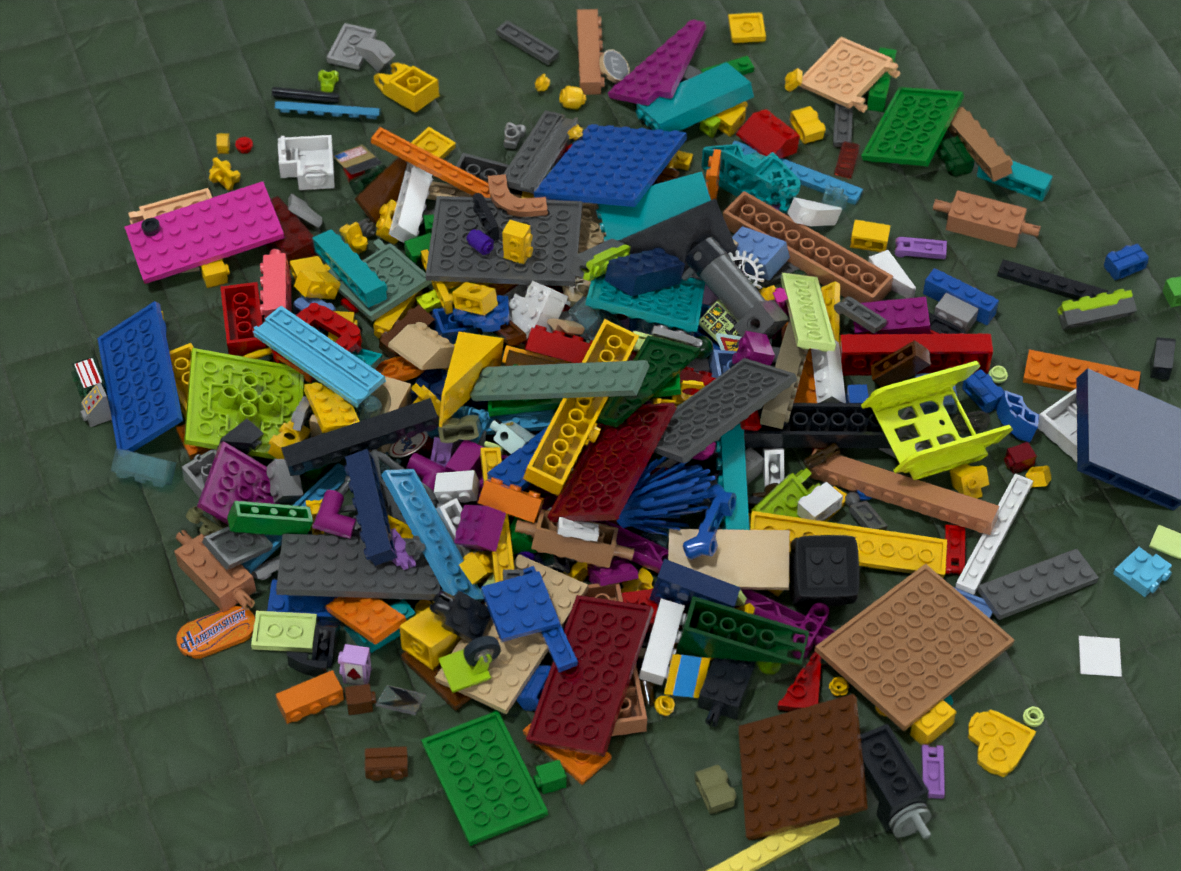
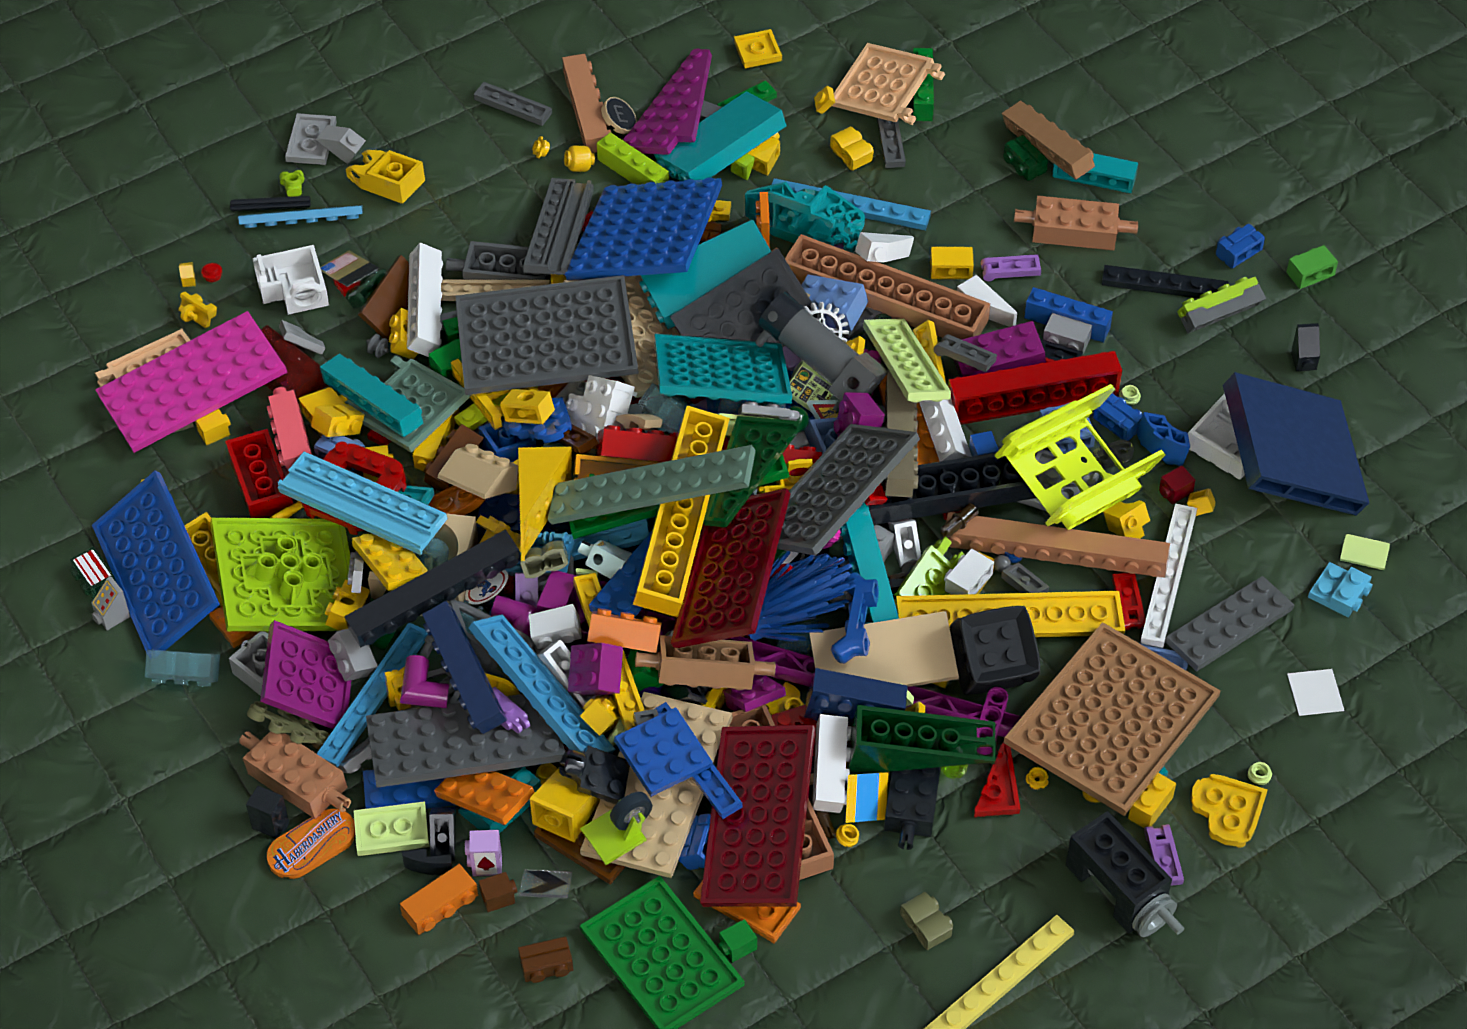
camera: 10 degrees left, 0 degrees up
black tile [141,218,161,236] -> none
dark grey plate [202,526,273,570] -> none
black slope [217,419,264,454] -> none
green brick [227,501,313,536] -> none
yellow hips [339,222,368,254] -> none
orange plate [370,127,490,198] -> none
dark grey plate [405,536,425,560] -> none
yellow plate [411,127,456,159] -> none
dark purple brick [466,229,494,255] -> none
black plate [473,193,499,240] -> none
nougat plate [488,174,548,217] -> none
yellow brick [502,220,533,264] -> none
light grey plate [503,122,526,149] -> none
white plate [557,517,599,542] -> none
yellow plate [567,124,583,140] -> none
piece [570,238,631,281] -> none
yellow plate [585,423,601,445] -> none
dark blue brick [604,248,685,296] -> none
red slope [736,109,800,159] -> none
reddish brown plate [738,694,868,841] -> none
dark pink piece [773,287,788,307] -> none
clear light blue brick [821,185,849,210] -> none
clear red slope [834,141,860,178] -> none
green plate [861,87,964,166] -> none
reddish brown brick [871,340,931,387] -> none
orange plate [1023,349,1141,392] -> none
none -> black brick [246,786,289,839]
none -> lime brick [597,132,669,185]

